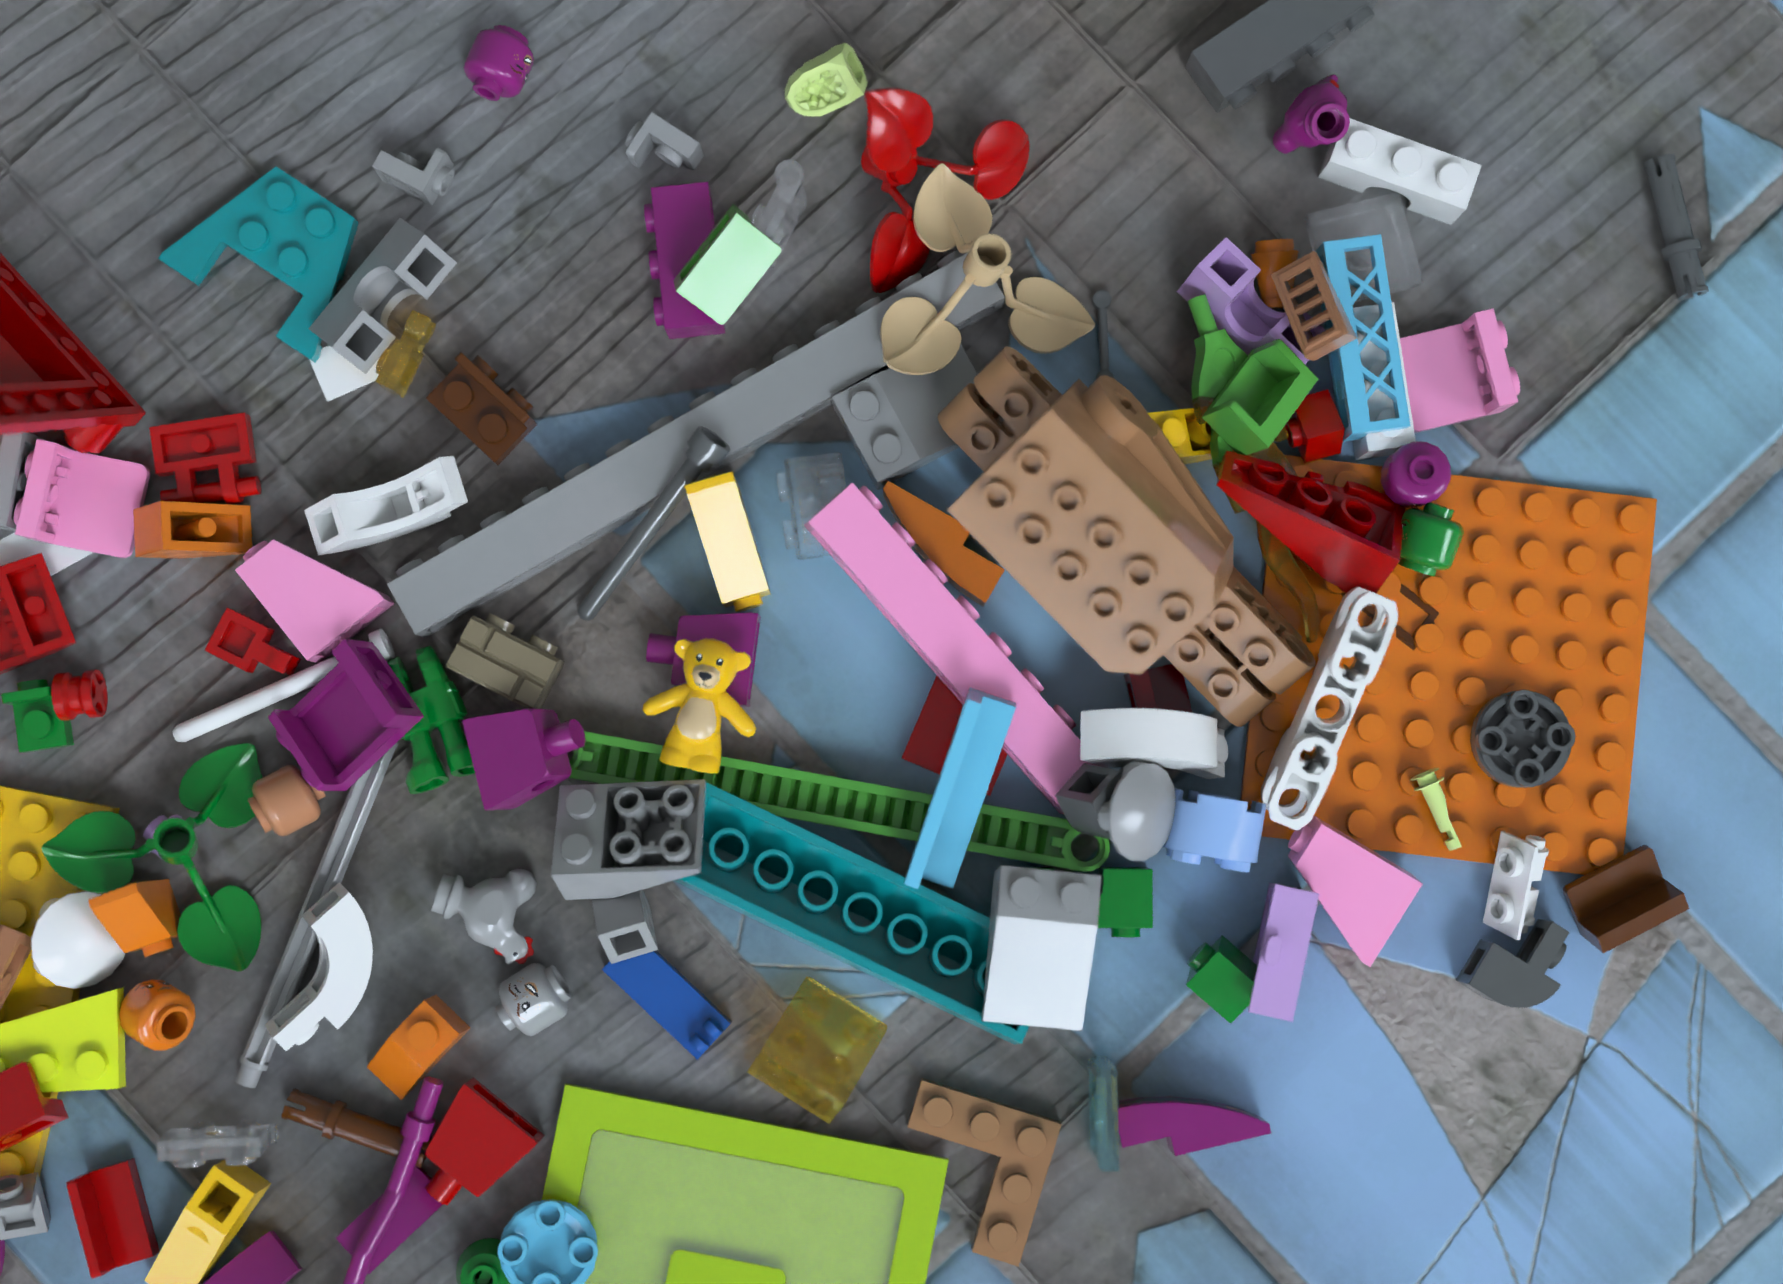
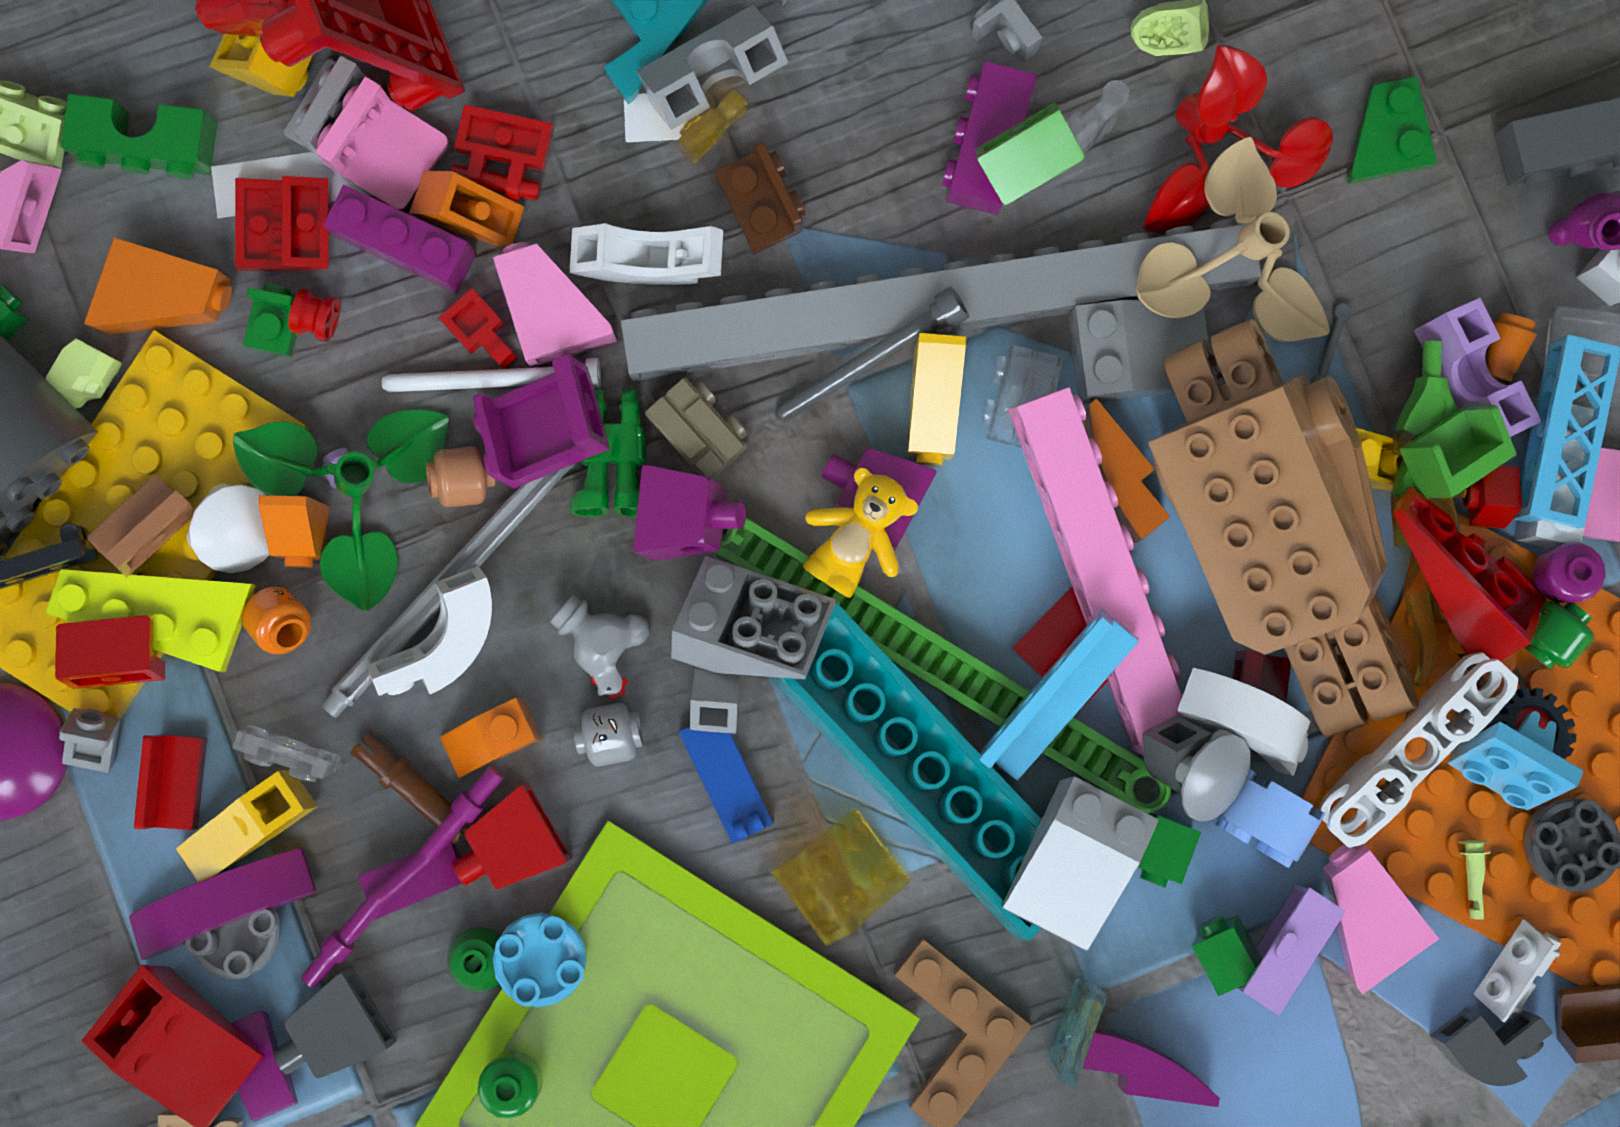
camera: 20 degrees right, 0 degrees up
nougat slope [1271,251,1357,361] -> none
none -> magenta brick [323,184,476,294]
none -> green wing [1347,76,1437,184]
none -> medium azure plate [1447,687,1583,811]

